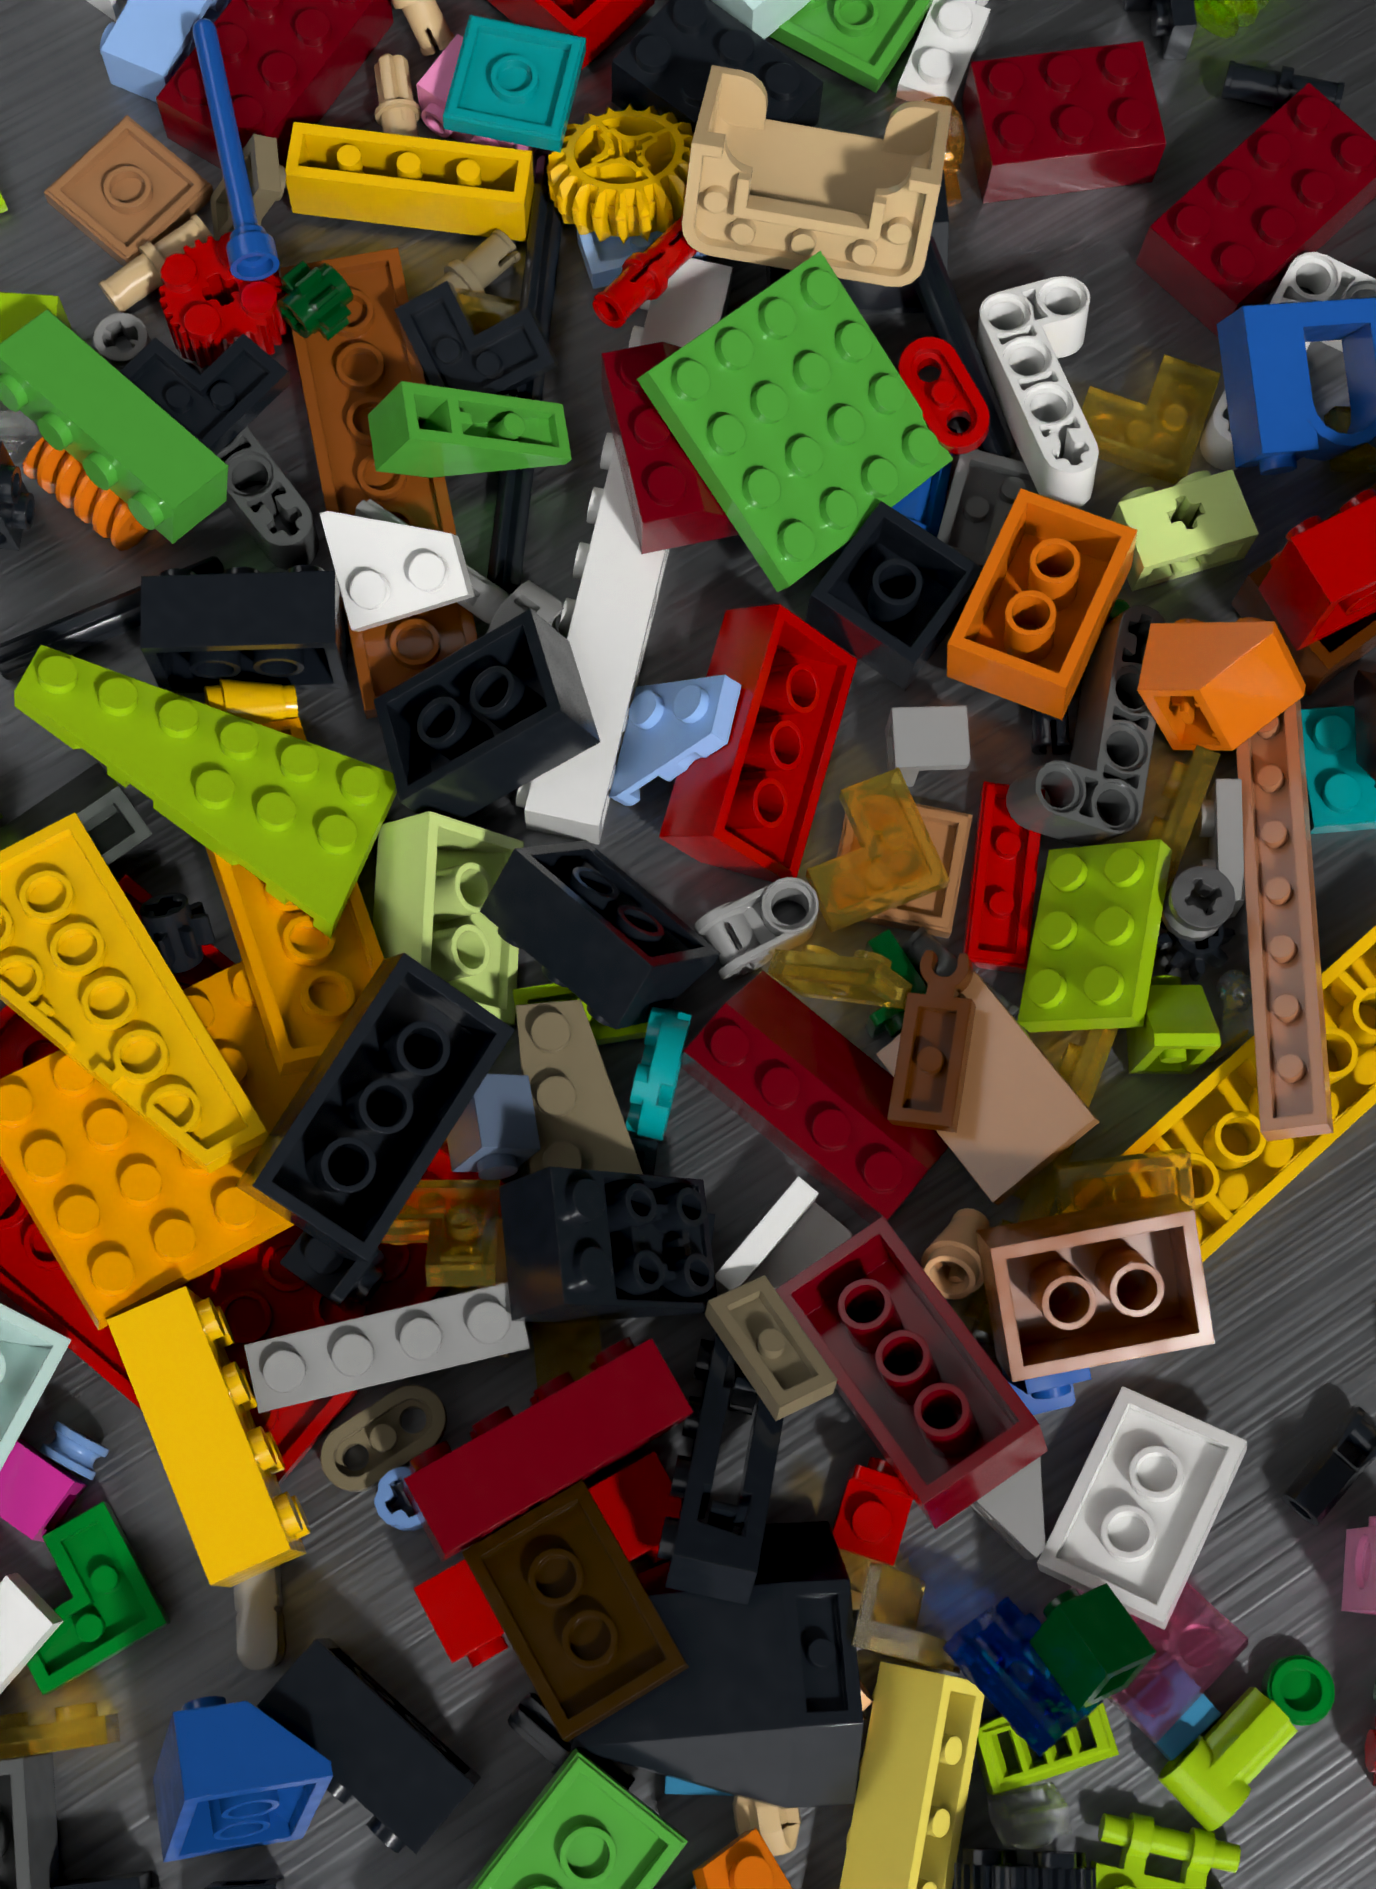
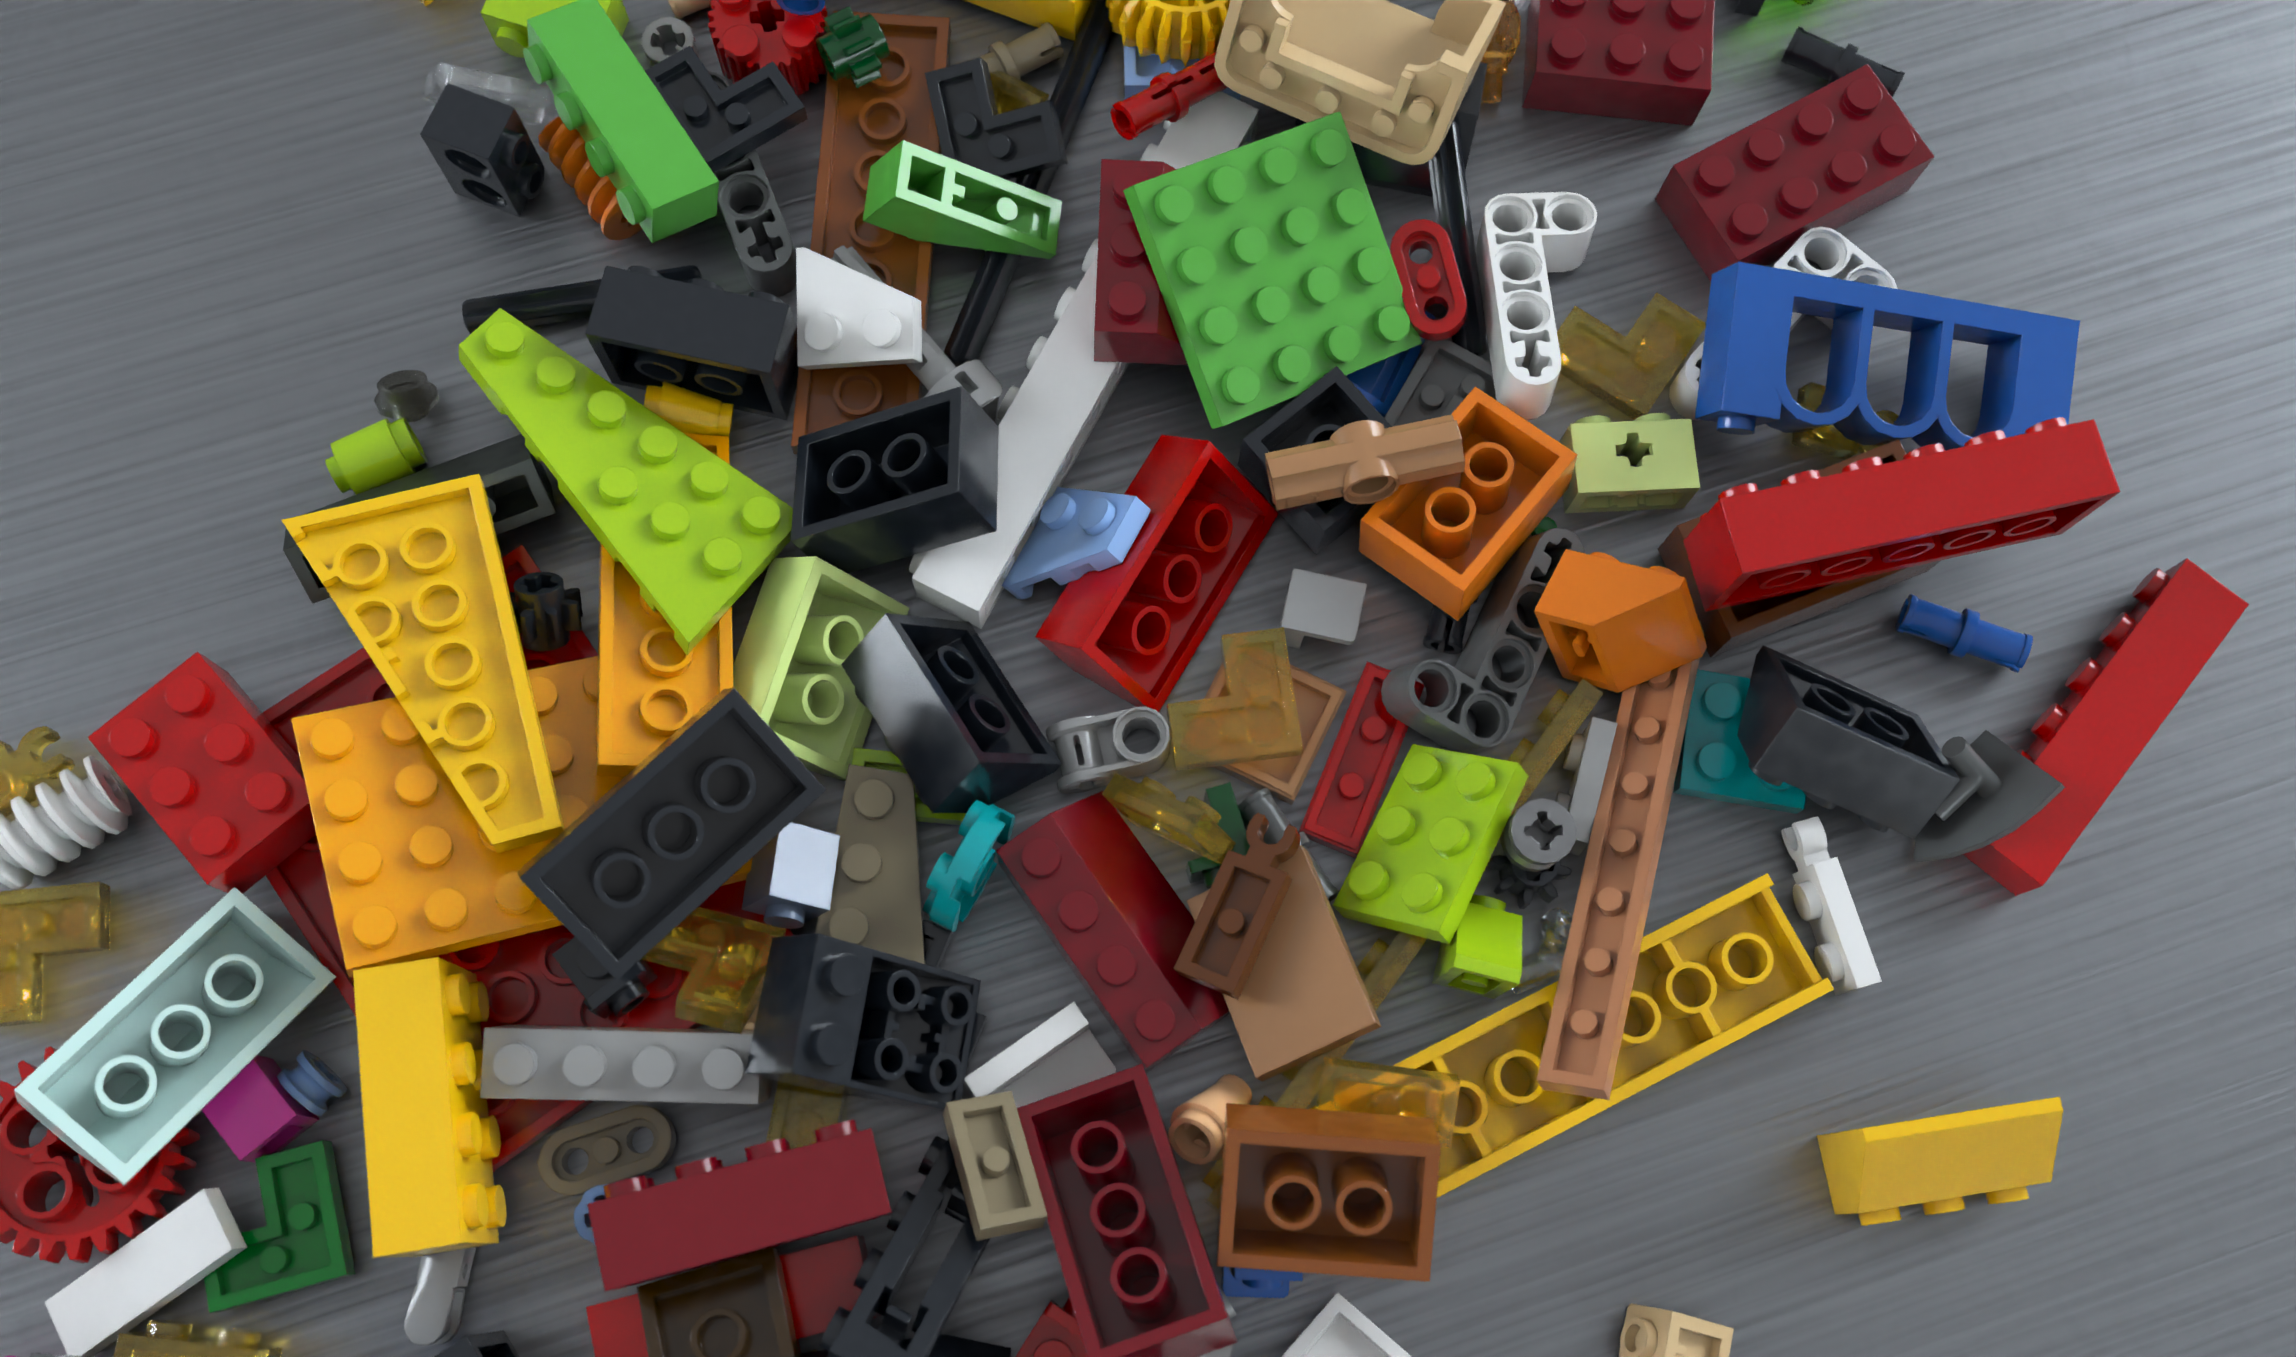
camera: 15 degrees right, 0 degrees up
none -> medium nougat piece [1265,415,1465,510]

